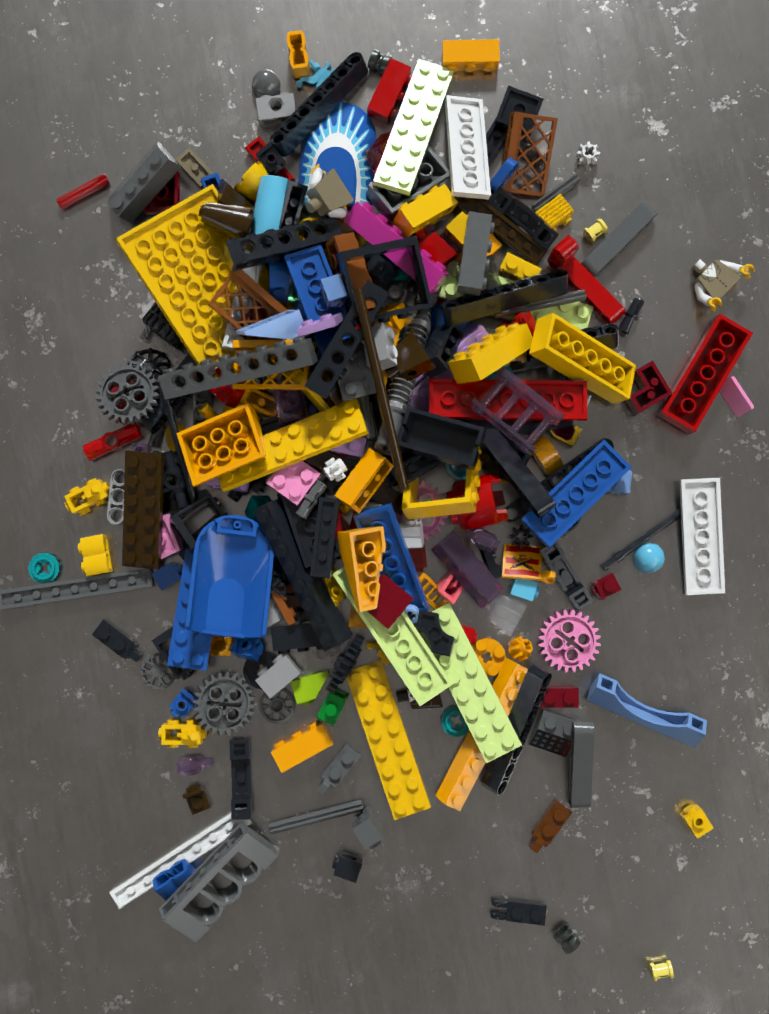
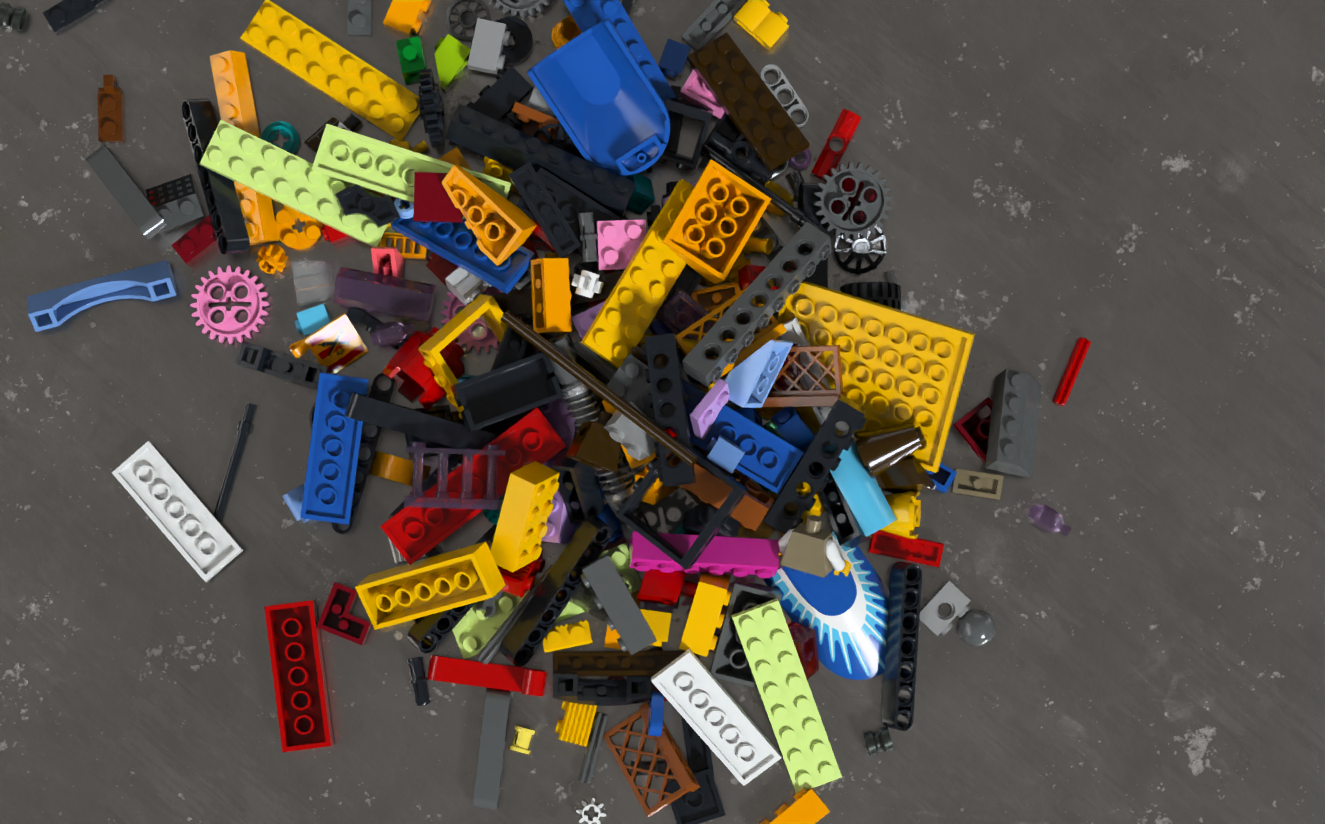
camera: 140 degrees right, 0 degrees up
yellow brick [64,478,110,516] -> none
blue brick [230,638,264,662] -> none
black brick [255,142,286,175] -> none
light orange brick [287,30,310,78] -> none
medium azure piece [296,60,334,89] -> none
red brick [367,58,412,125] -> none
black gear [509,524,533,549] -> none
rock [551,426,582,446] -> none
dark red bracket [591,573,621,600] -> none
medium azure hair [633,543,665,573] -> none
torso [692,259,755,312] -> none
bright pink slope [719,376,754,417] -> none
none -> clear purple plant [1028,504,1072,536]

